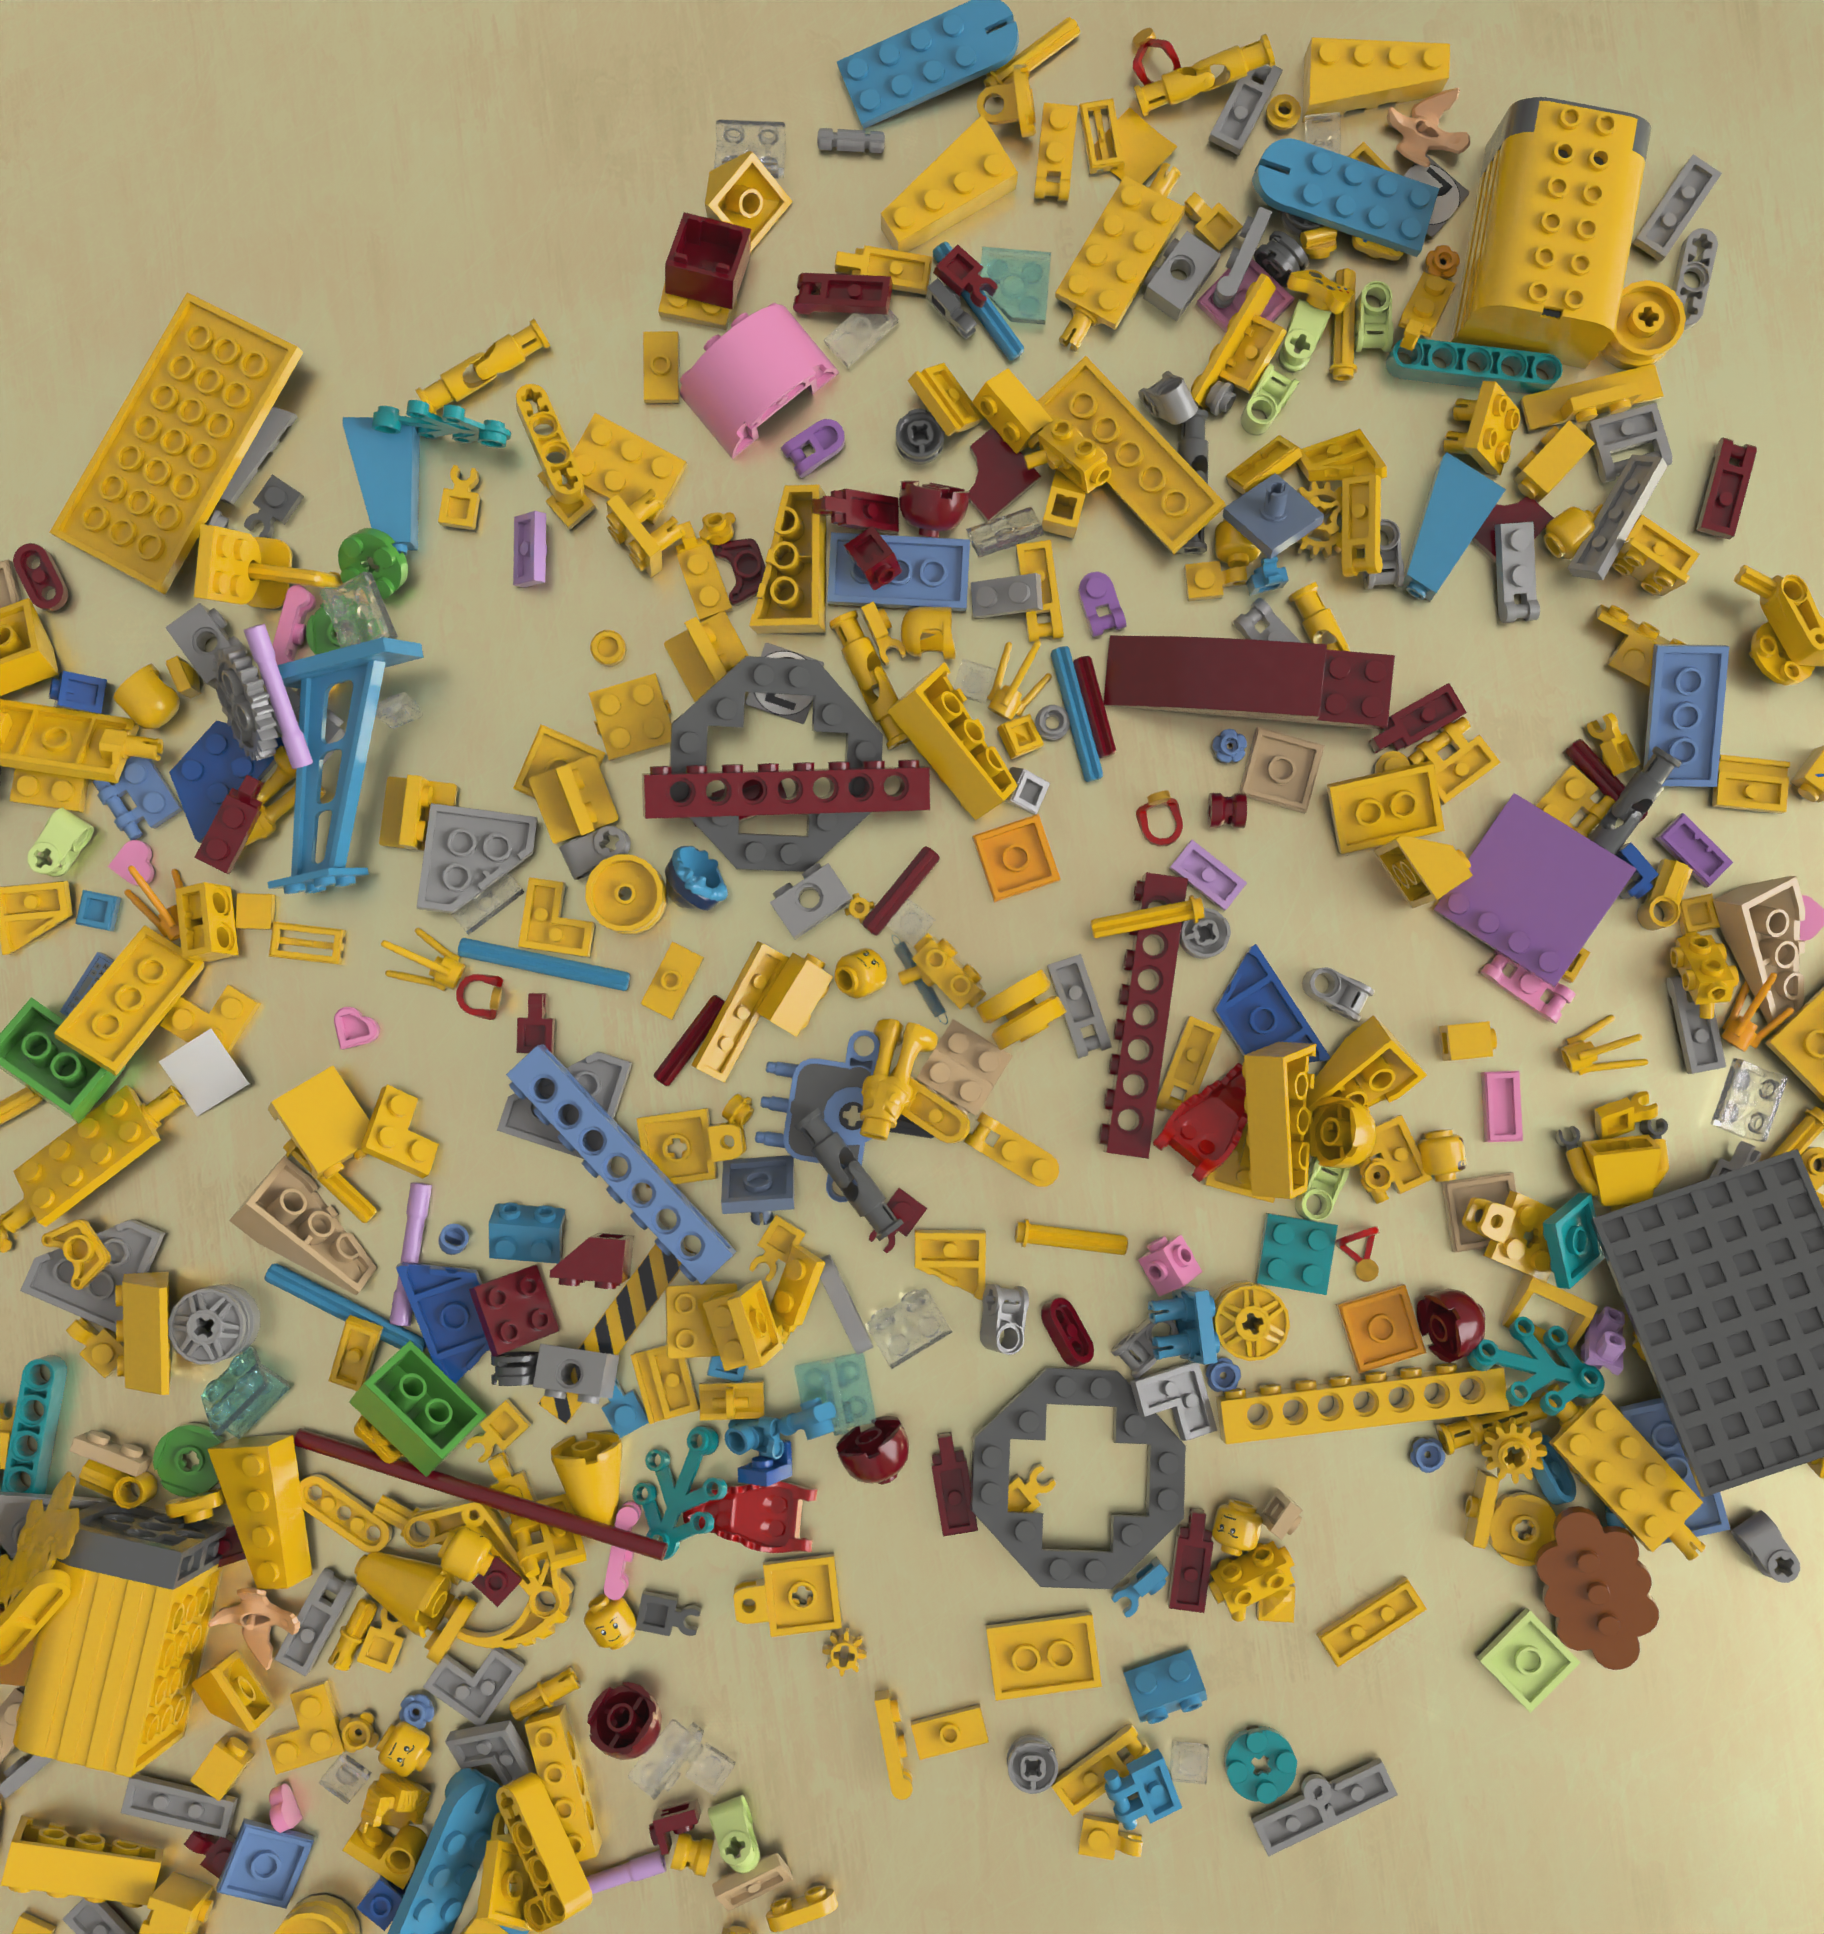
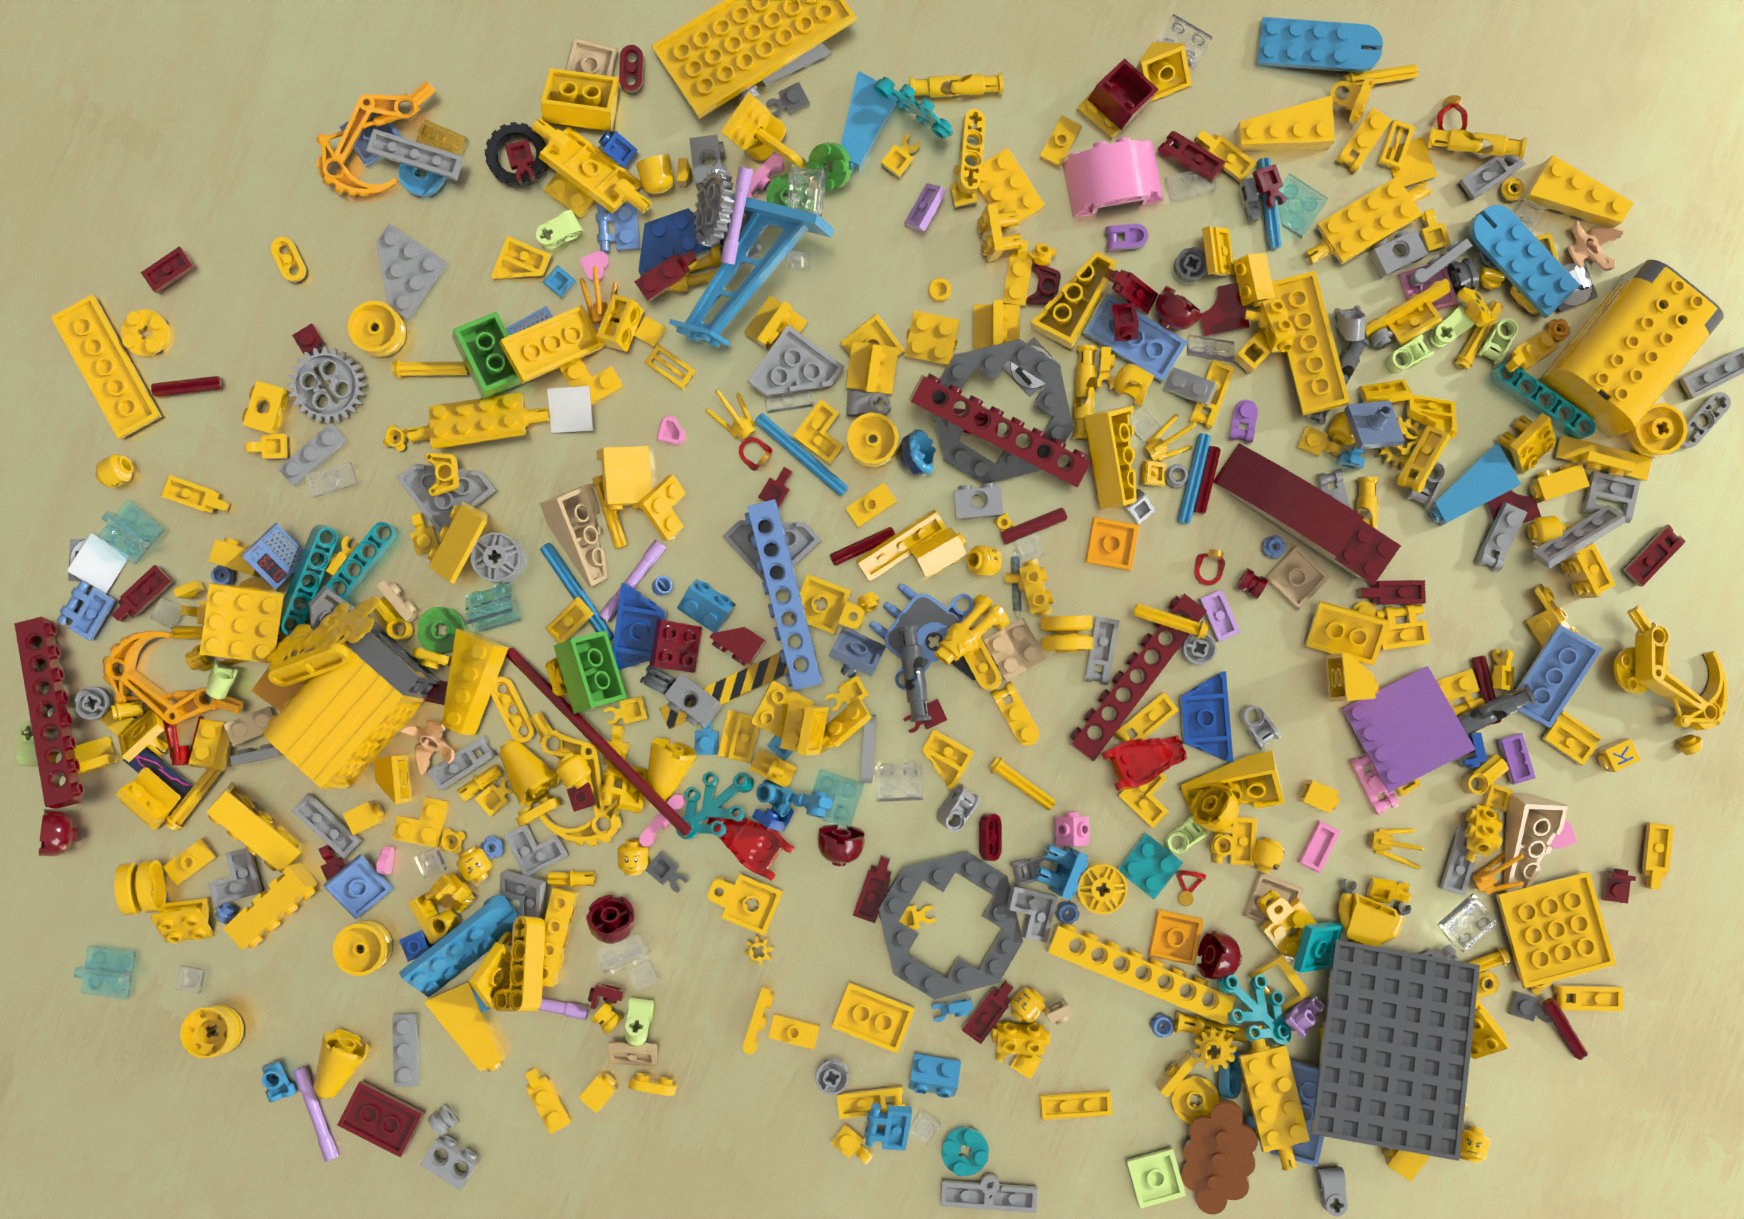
camera: 30 degrees right, 0 degrees up
light grey axle [817,128,885,153] -> none
yellow wedge [1242,1042,1316,1199] -> none

